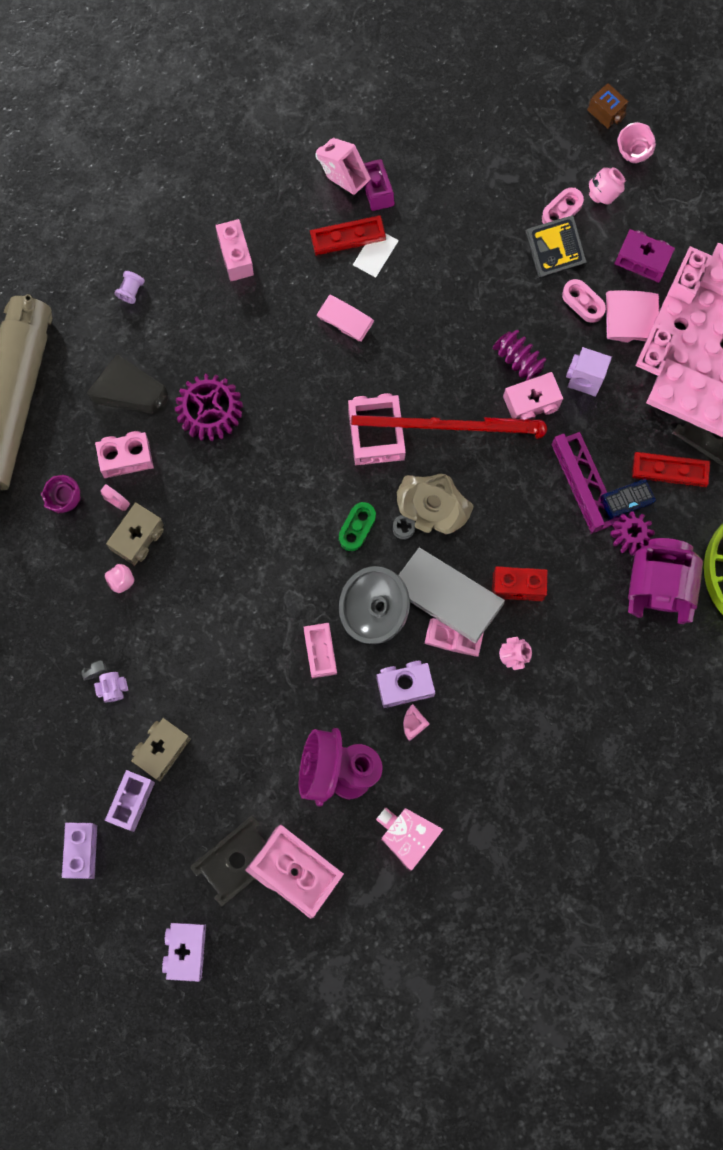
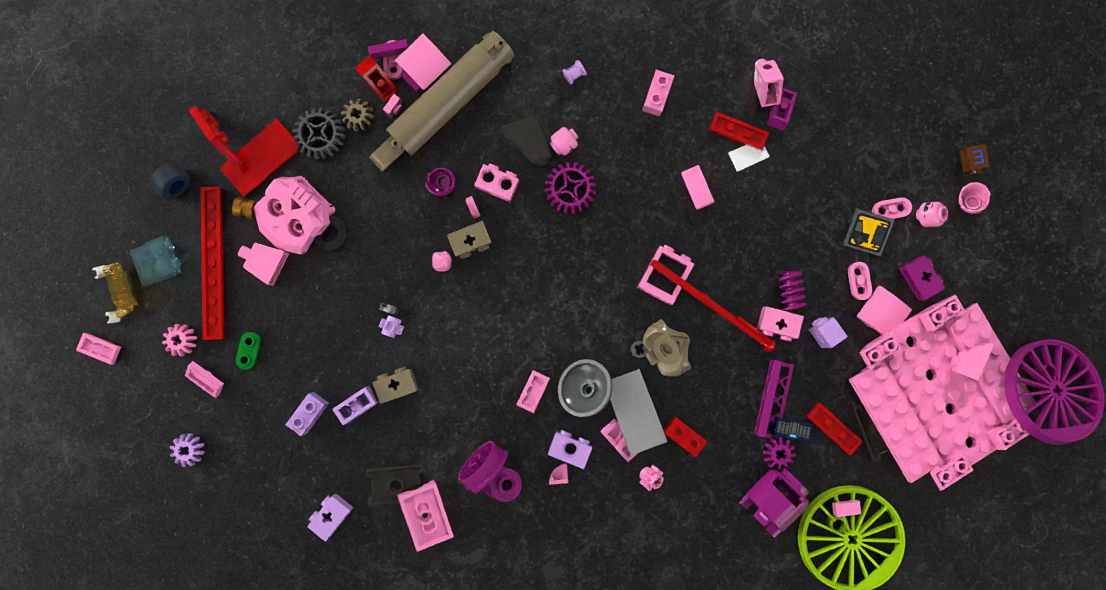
camera: 40 degrees right, 10 degrees up
green plate [339,502,376,551] -> none
bright pink torso [376,808,443,871] -> none
none -> bright pink head [550,127,579,156]

